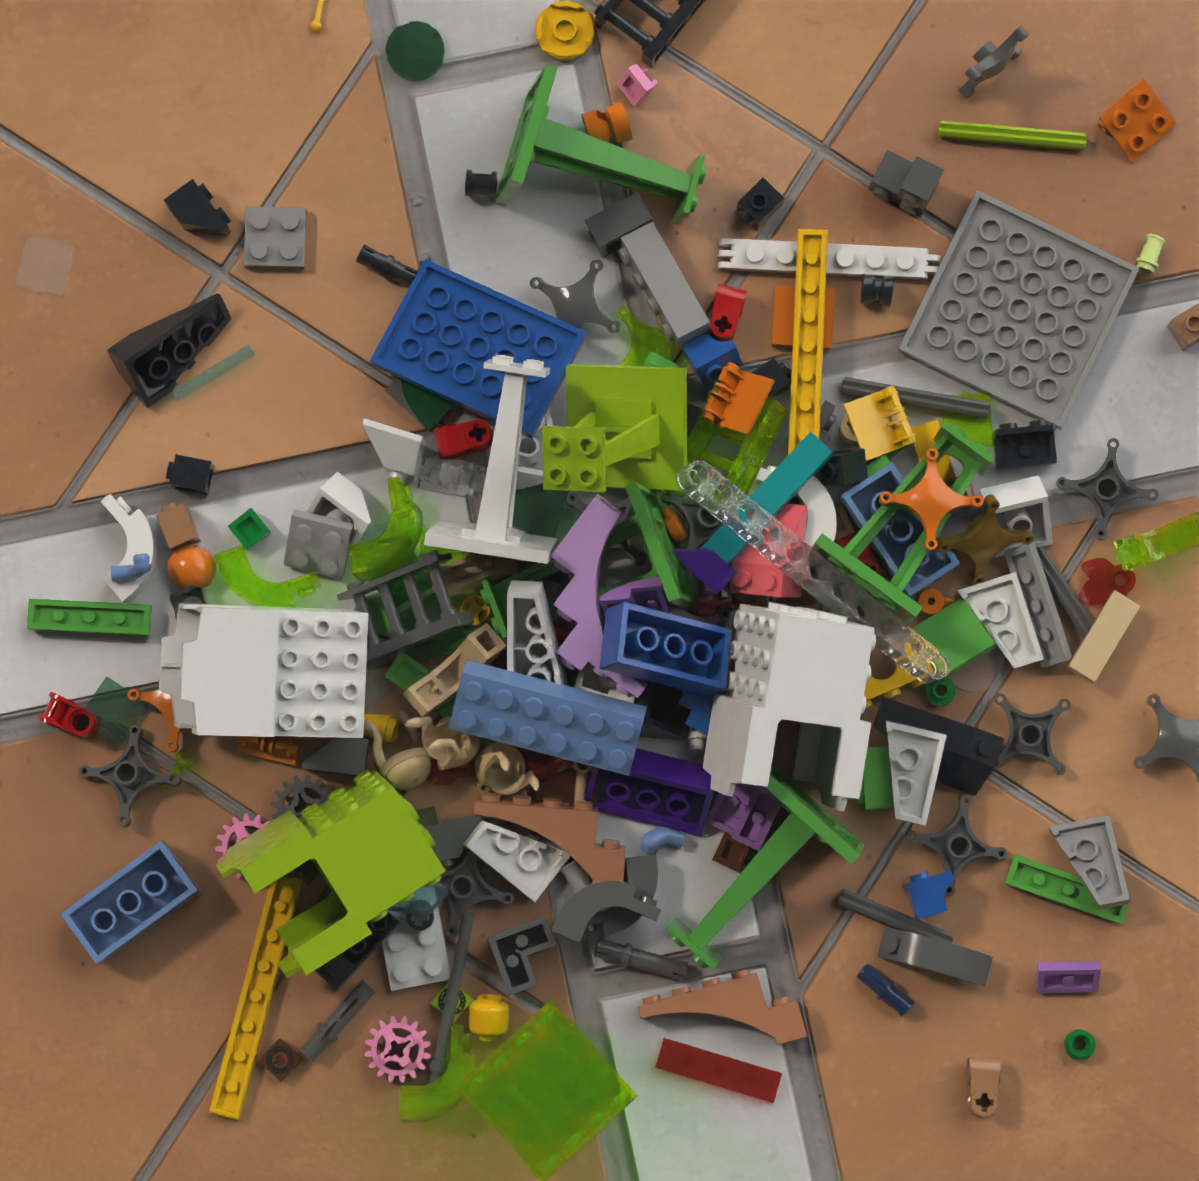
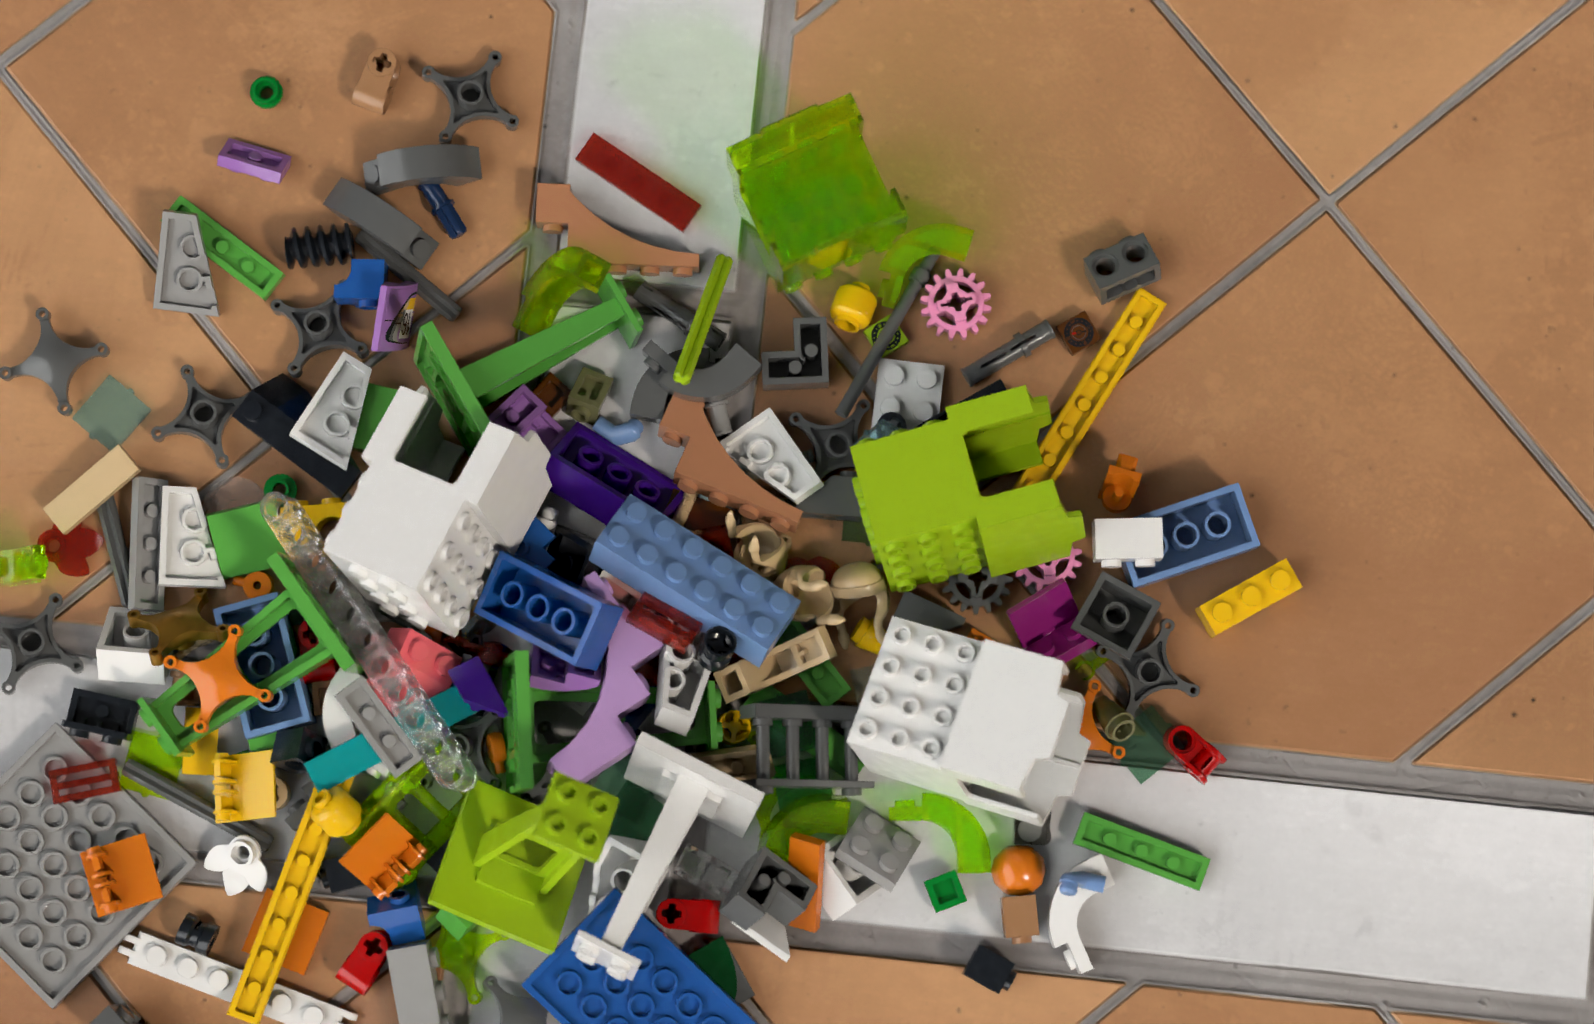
camera: 165 degrees left, 0 degrees up
none -> clear red tile [48,758,122,805]
none -> clear light blue piece [72,375,151,451]
none -> orange hinge [80,833,164,918]
none -> white plate [204,835,268,896]
none -> black piece [284,222,355,270]
none -> yellow head [311,787,362,837]
none -> light grey plate [334,676,423,778]
none -> dark grey arch [363,144,482,196]
none -> medium lavender slope [371,280,418,352]
none -> dark grey piece [422,51,519,144]
none -> clear neon green arch [512,246,612,336]
none -> olive bracket [565,366,614,425]
none -> clear red tile [626,591,702,655]
none -> lime axle [673,254,733,385]
none -> black wheel [697,626,737,672]
none -> dark grey brick [719,846,818,931]
none -> orange tile [788,832,825,933]
none -> magenta bracket [1006,578,1097,663]
none -> dark grey slope [1070,571,1161,661]
none -> dark grey brick [1083,233,1161,305]
none -> white brick [1092,517,1164,568]
none -> olive cone [1092,695,1136,742]
none -> orange hips [1098,453,1142,513]
none -> yellow arch [1195,558,1303,638]

